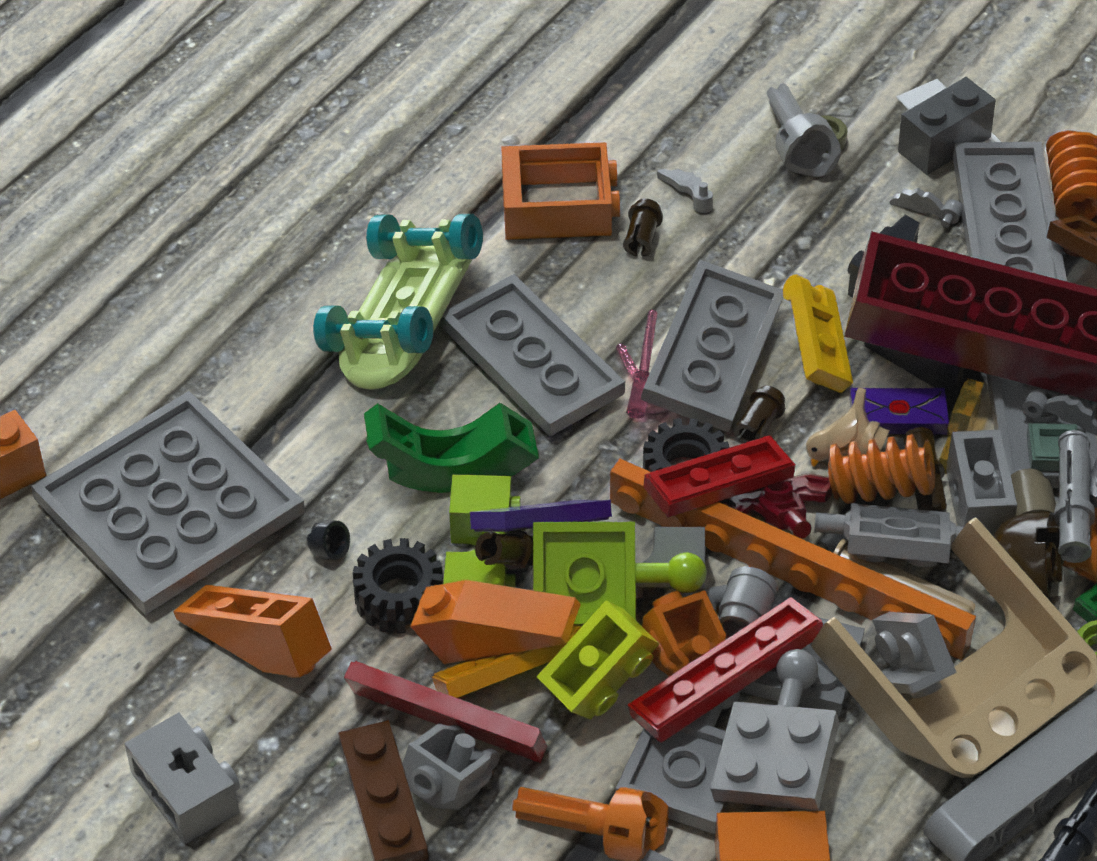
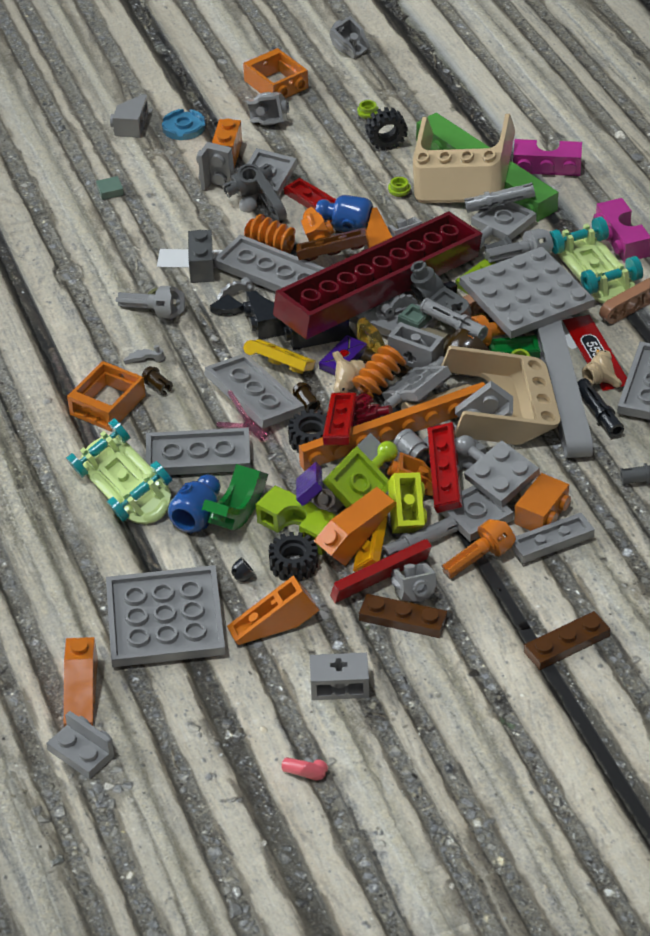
camera: 55 degrees left, 5 degrees down
none -> blue piece [168,474,221,533]
none -> black tile [210,294,244,315]
none -> light grey pin [381,516,458,559]

